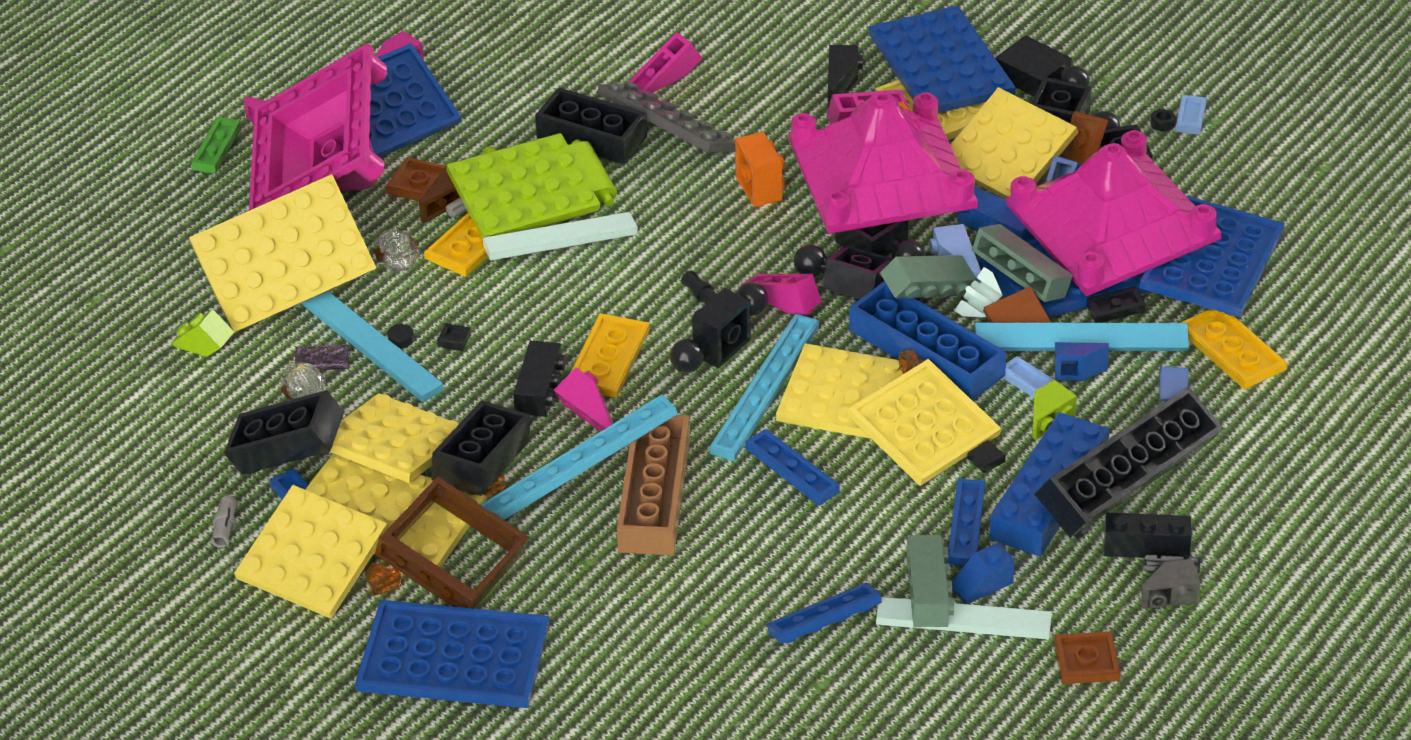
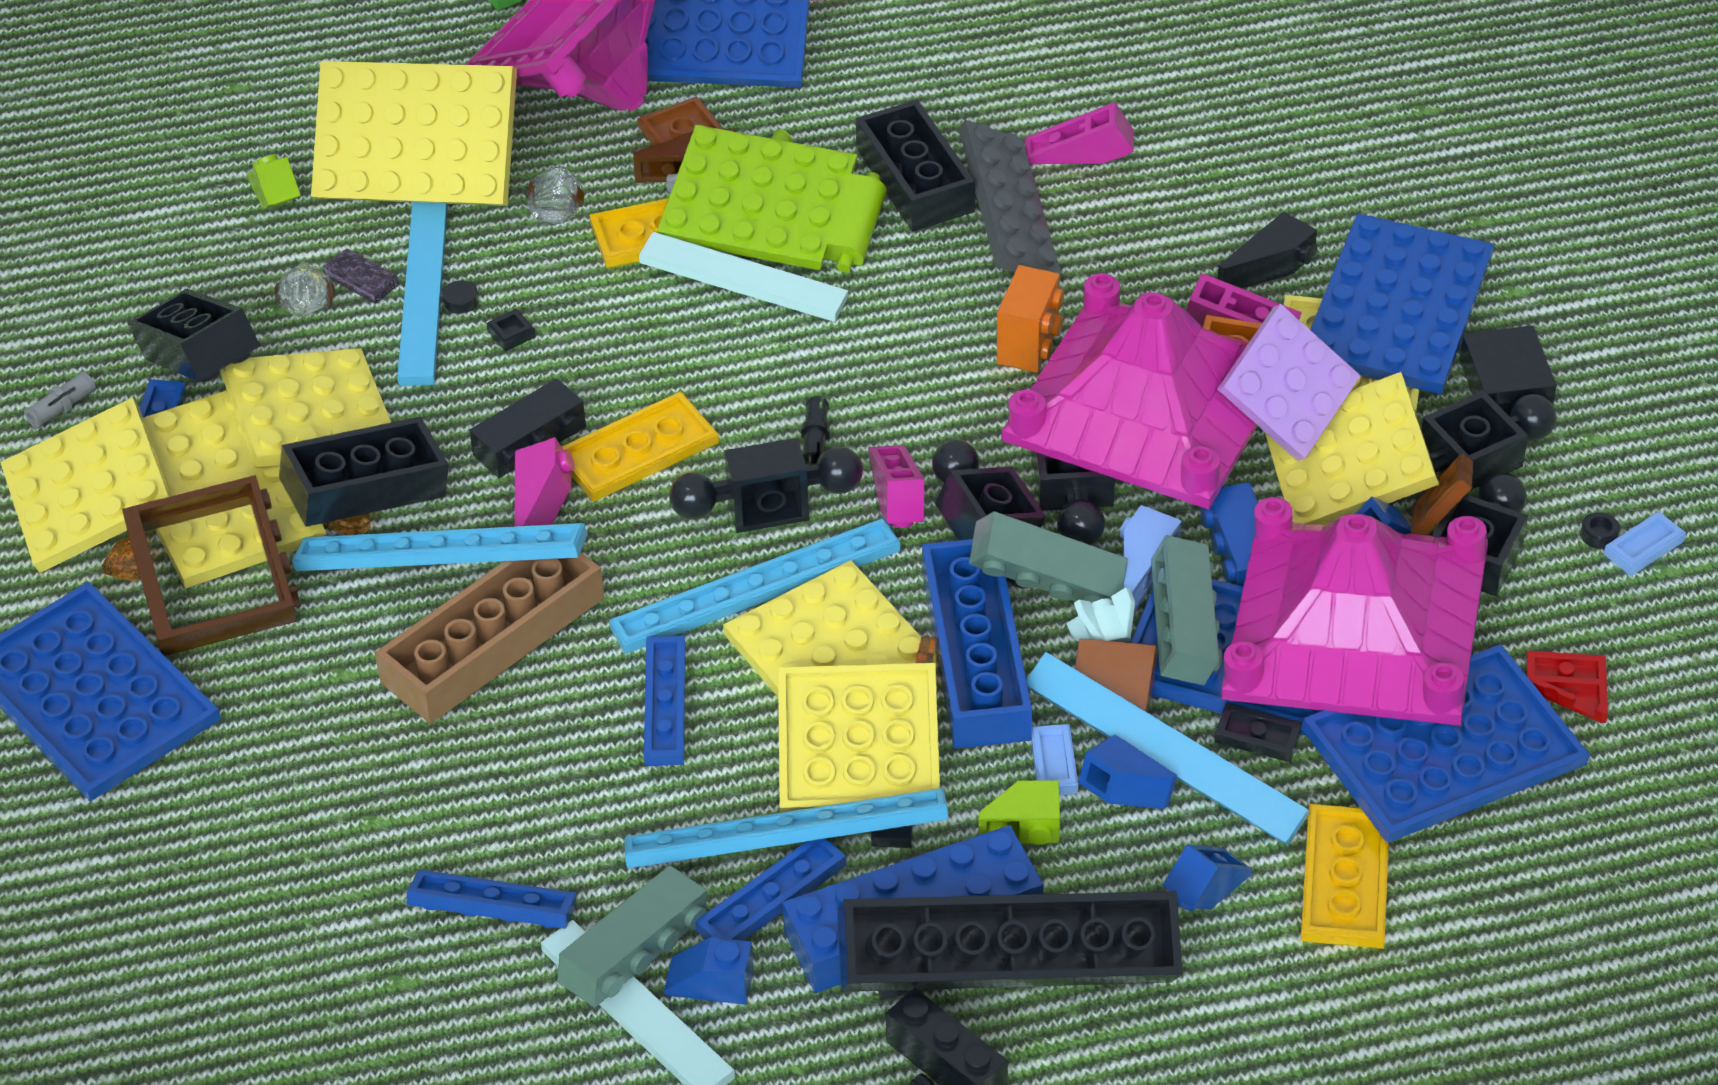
camera: 40 degrees right, 5 degrees up
none -> medium azure tile [625,788,949,869]
none -> lavender plate [1217,304,1361,461]
none -> red wing [1525,651,1608,723]

